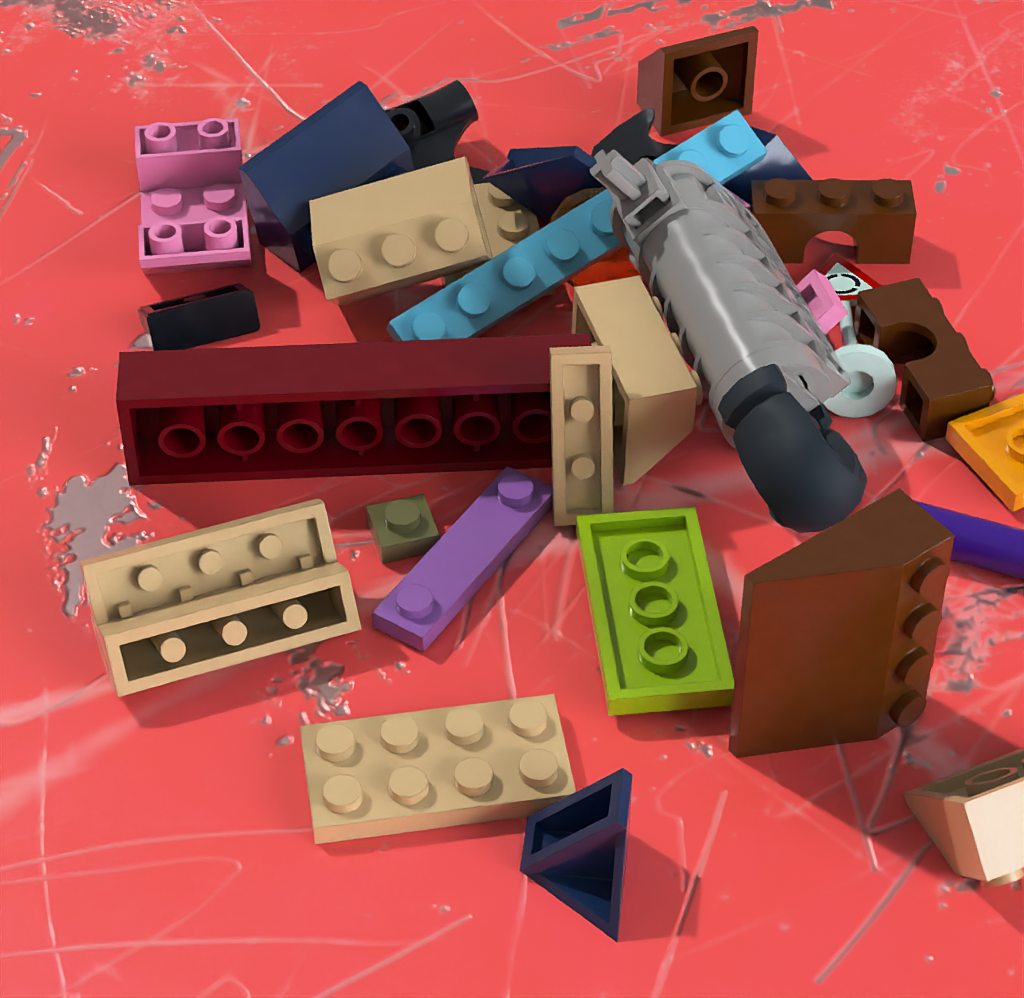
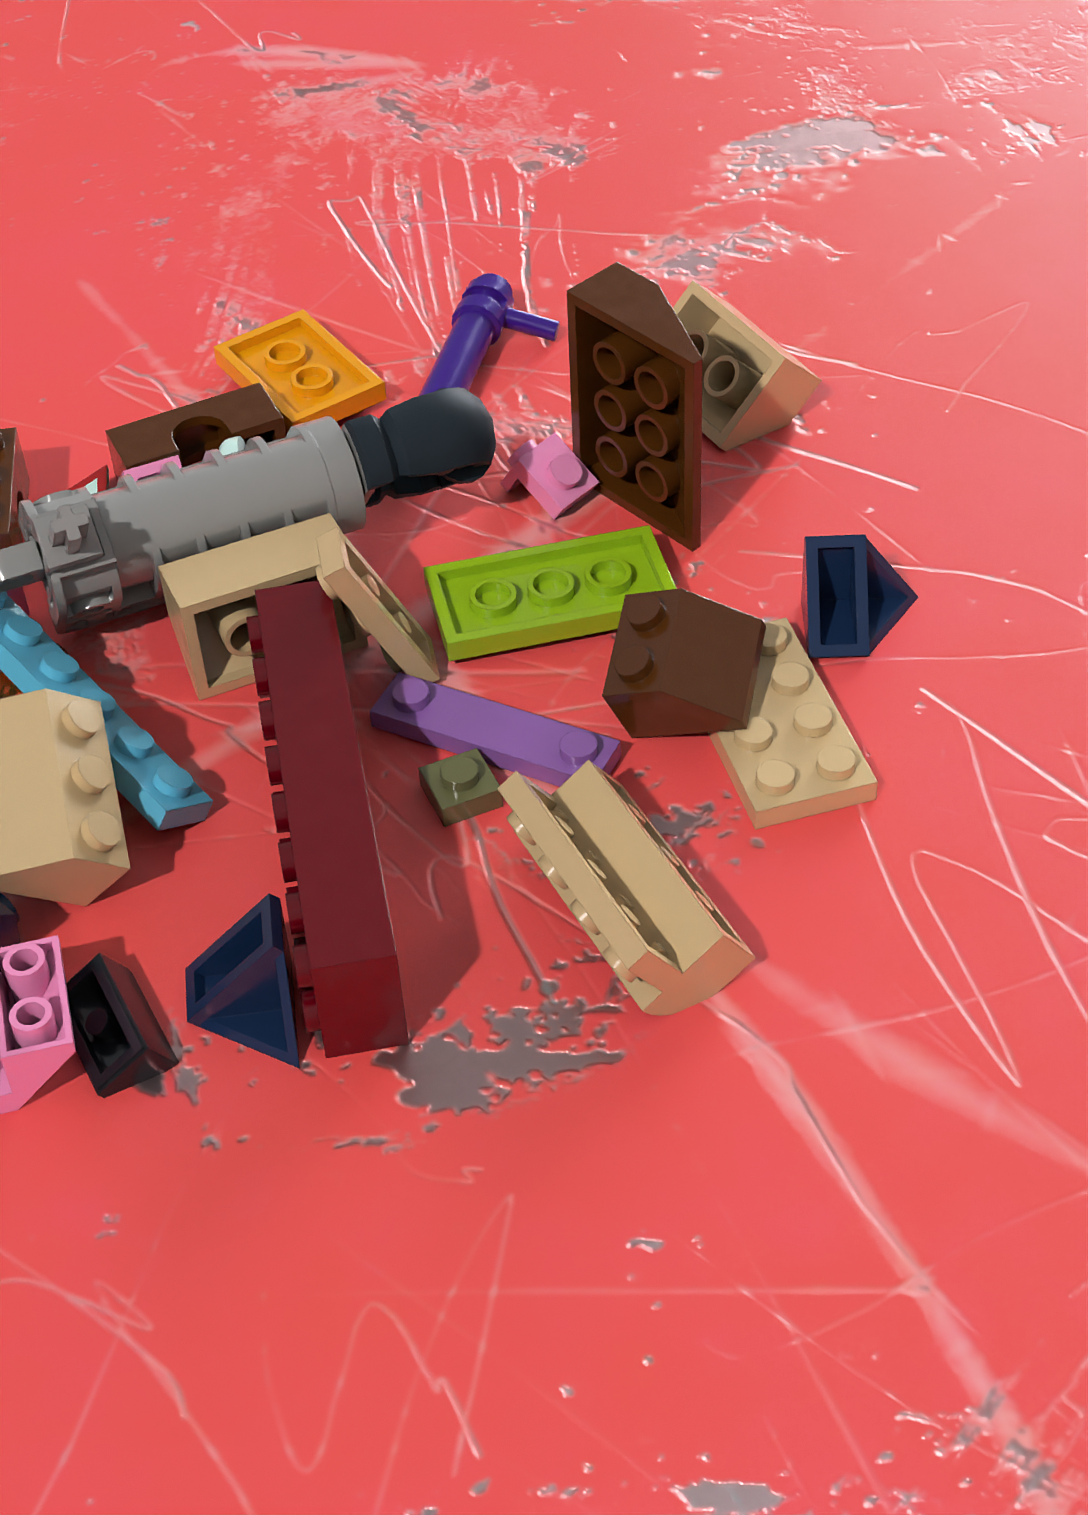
camera: 95 degrees left, 0 degrees up
none -> reddish brown slope [602,588,766,738]

